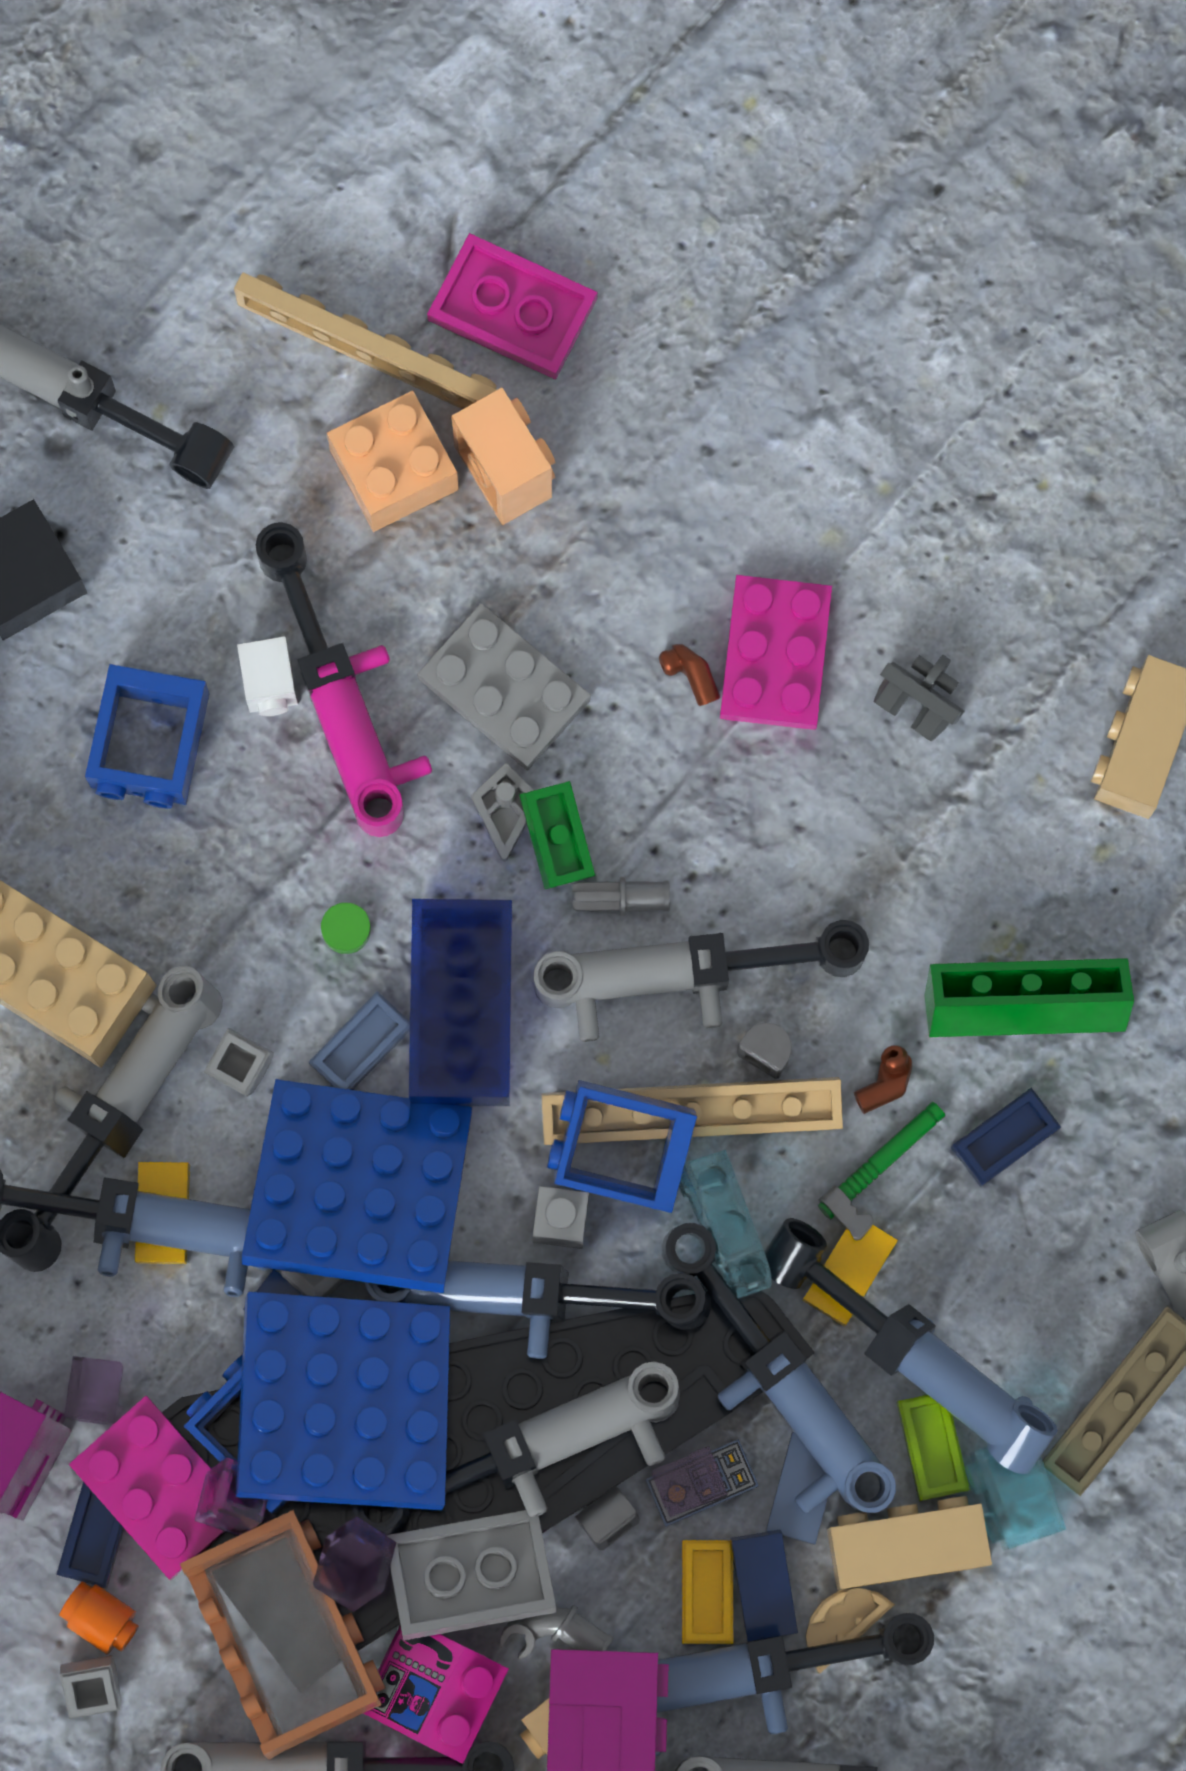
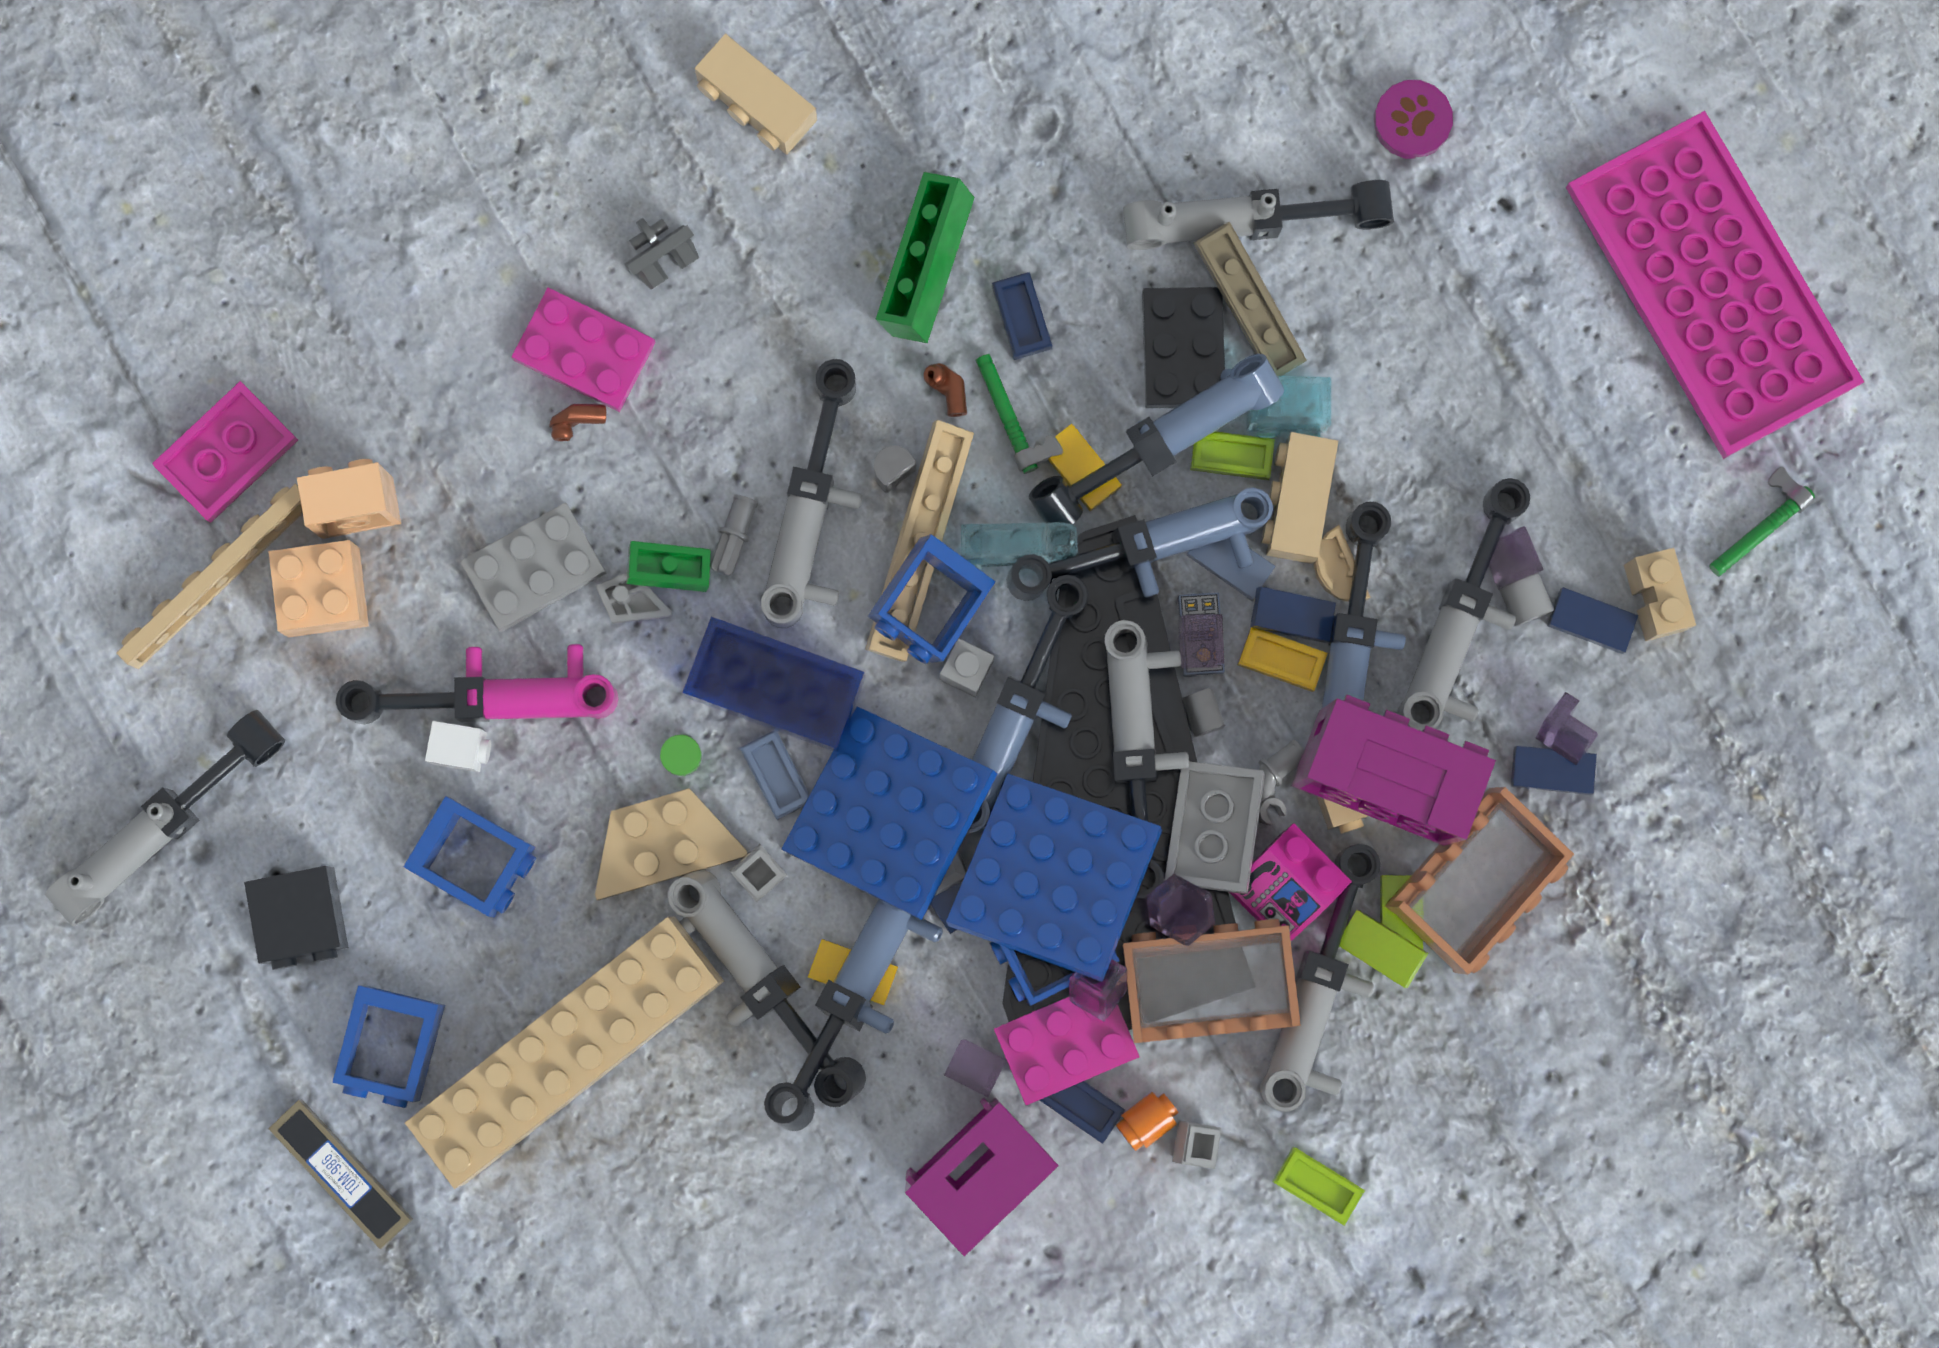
camera: 75 degrees left, 5 degrees up
none -> tan wing [595,788,748,901]
none -> black plate [1142,287,1225,408]

